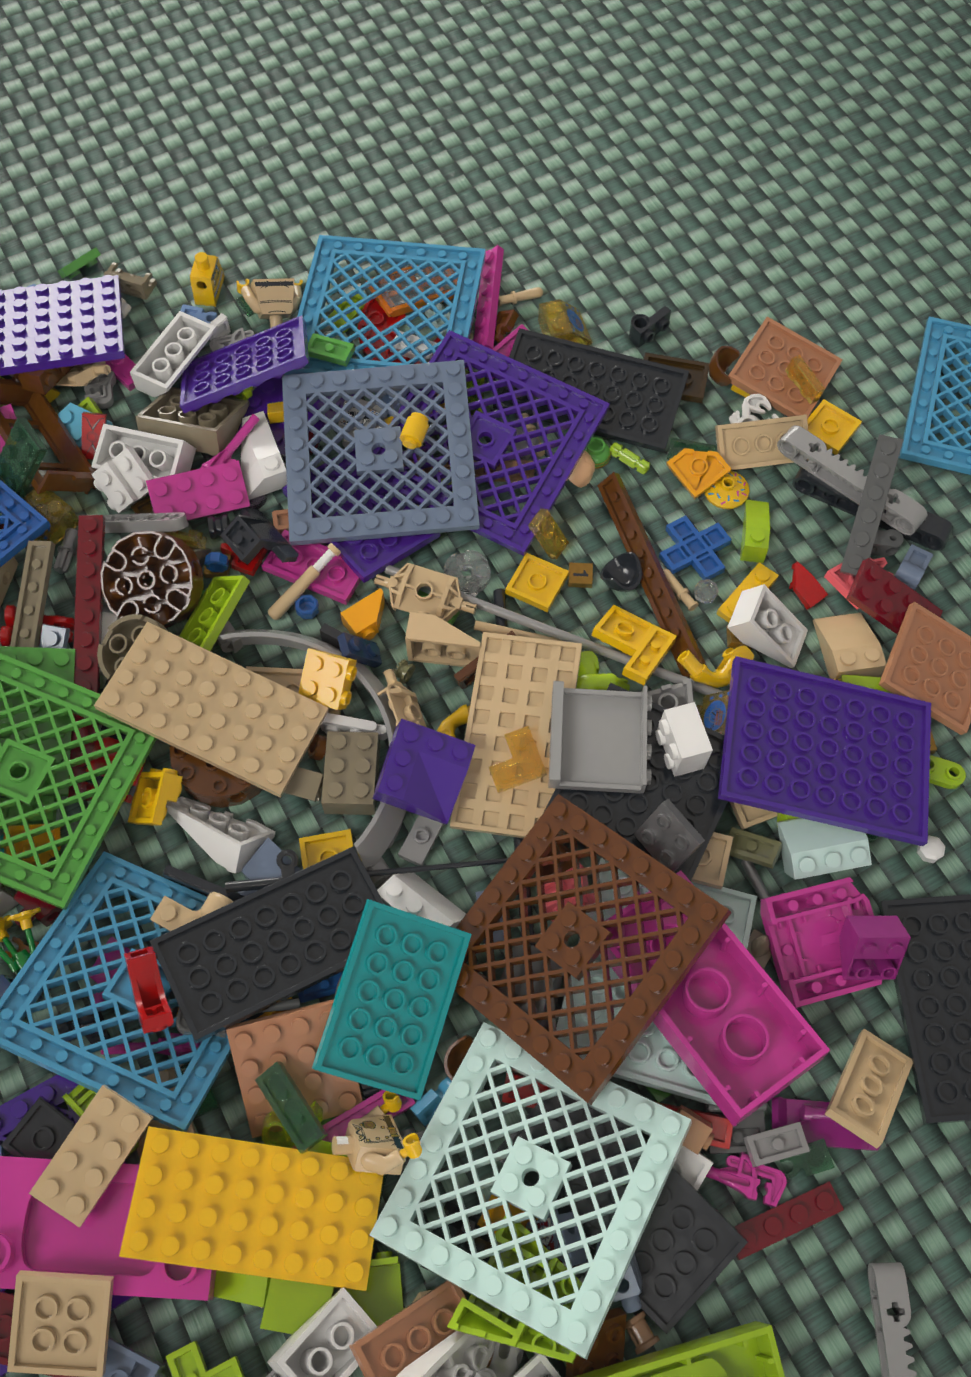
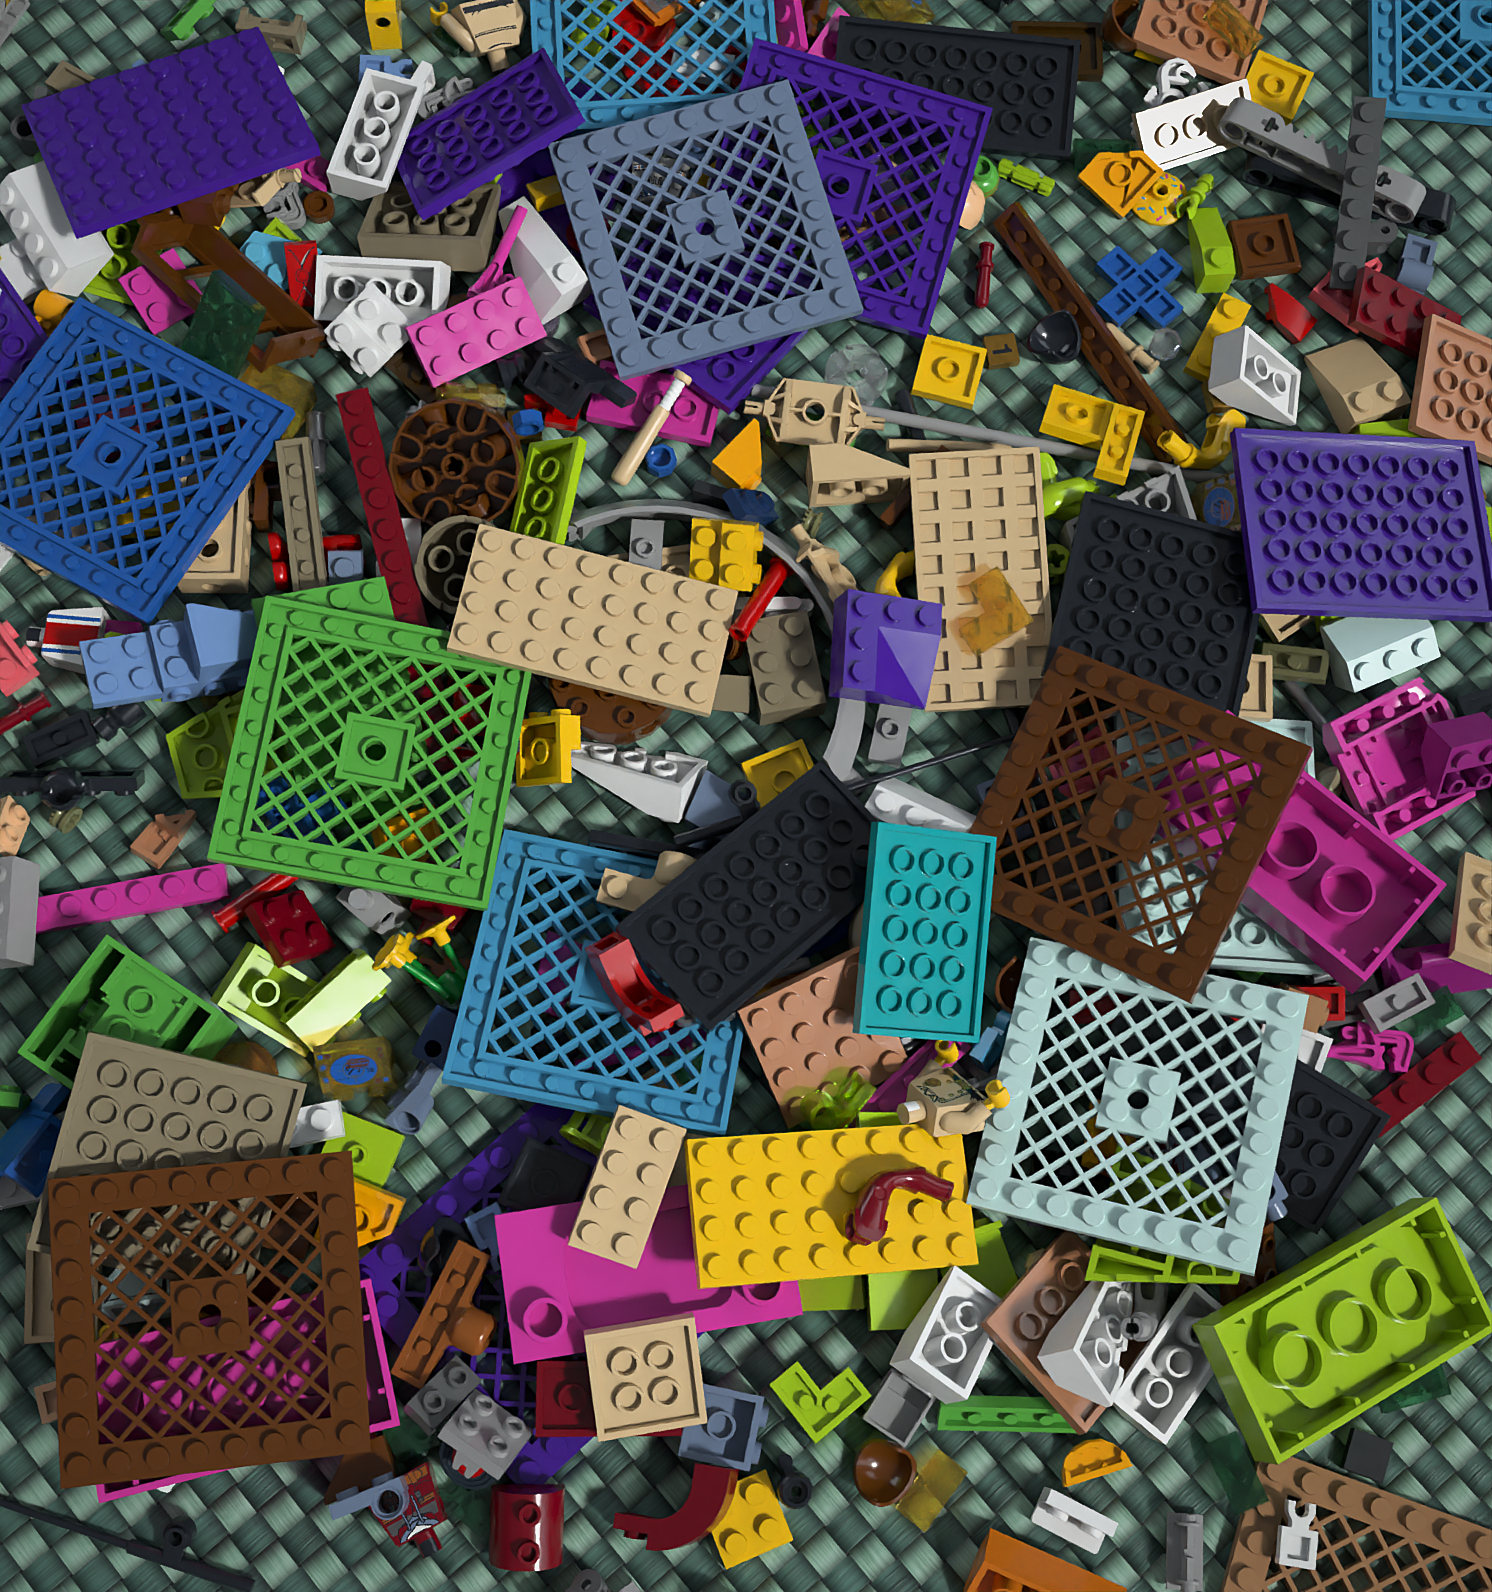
camera: 20 degrees left, 10 degrees up
light grey beam [104,512,189,533] -> none
clear green plate [255,1061,328,1154] -> none
bright green plate [308,333,355,367] -> none
yellow brick [399,412,429,449] -> none
clear yellow plate [528,509,569,559] -> none
light grey panel [548,681,652,794] -> none
medium nougat bush [625,1311,660,1355] -> none
flat silver plate [634,799,705,872] -> none
white brick [656,702,713,777] -> none
none -> reddish brown plate [249,460,282,533]
none -> reddish brown tile [303,191,335,224]
none -> light grey plate [629,519,664,571]
none -> red pin [728,556,794,642]
none -> dark red piece [845,1165,954,1246]
none -> dark red piece [974,242,995,309]
none -> lime piece [1175,173,1215,220]
none -> reddish brown plate [1226,213,1302,281]

